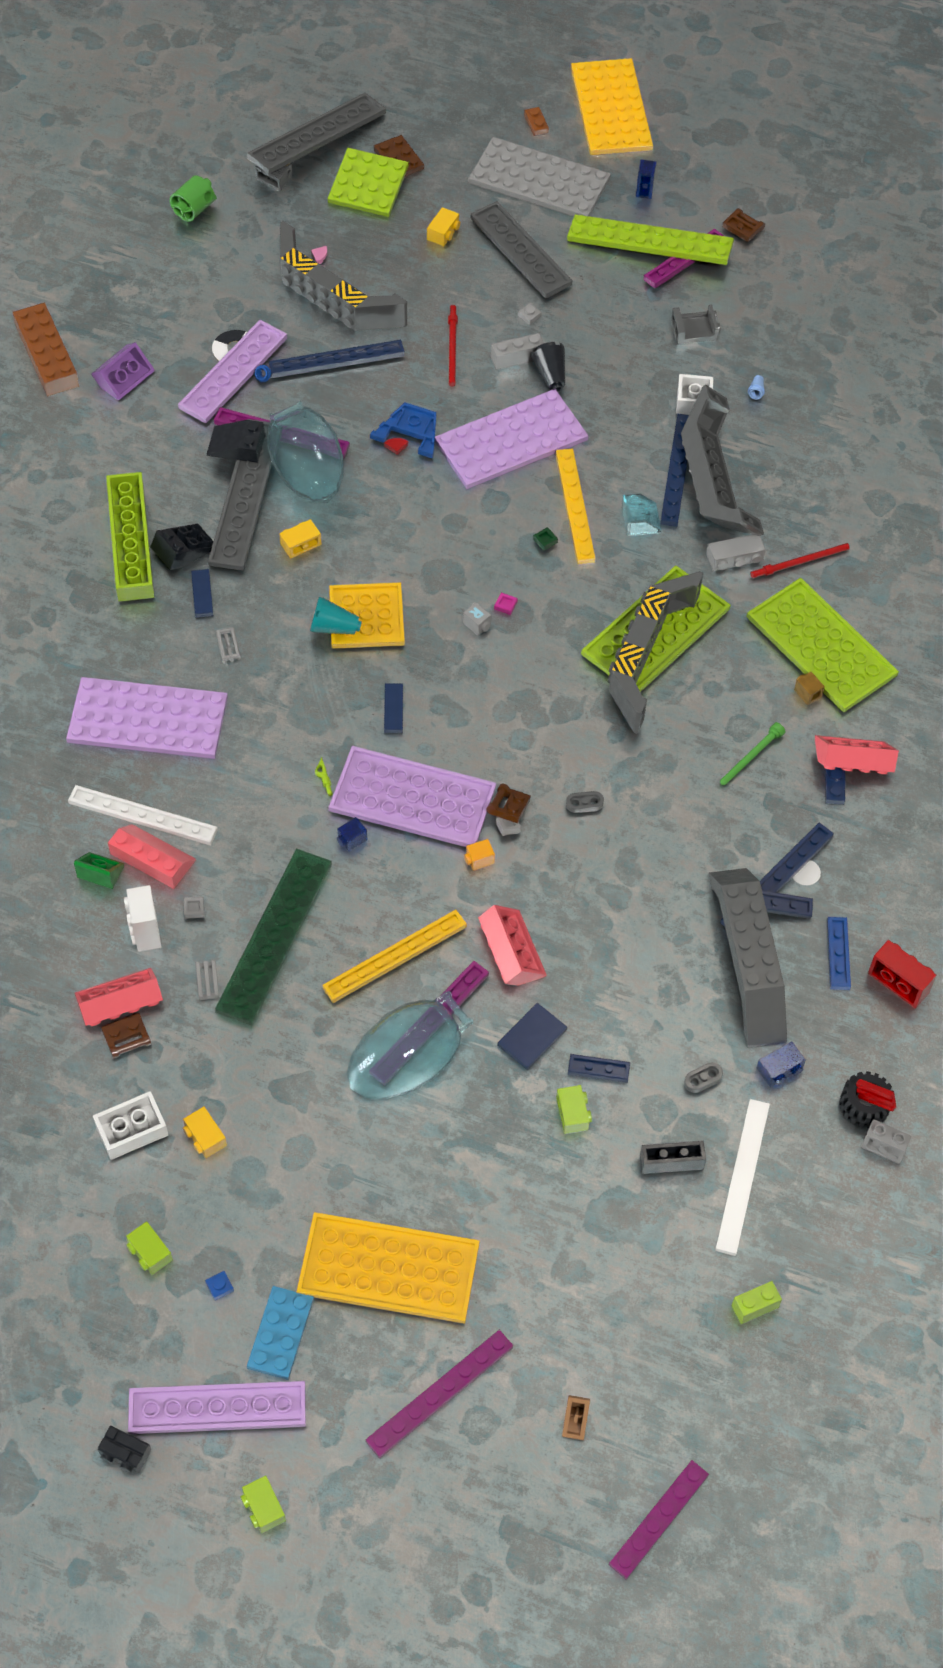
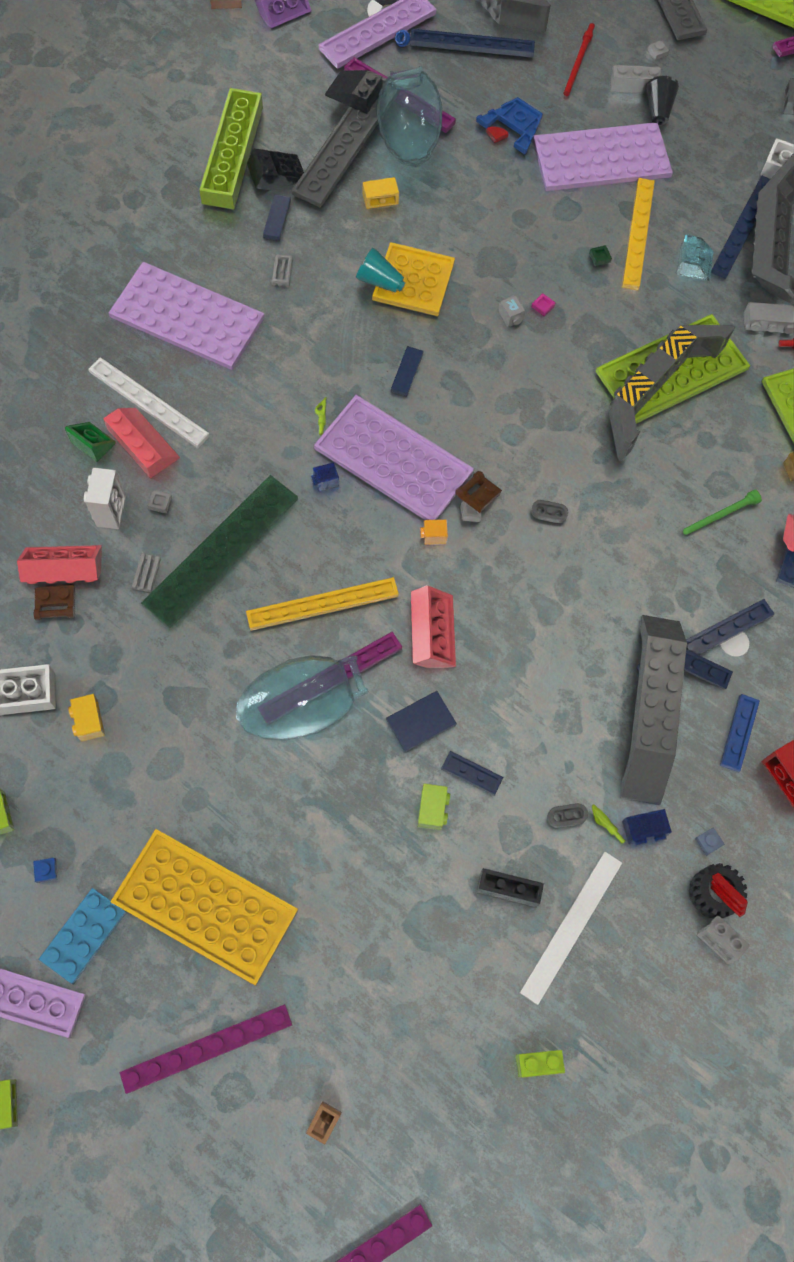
camera: 15 degrees right, 10 degrees up
none -> lime hand [592,804,626,844]
none -> sand blue plate [695,827,725,856]

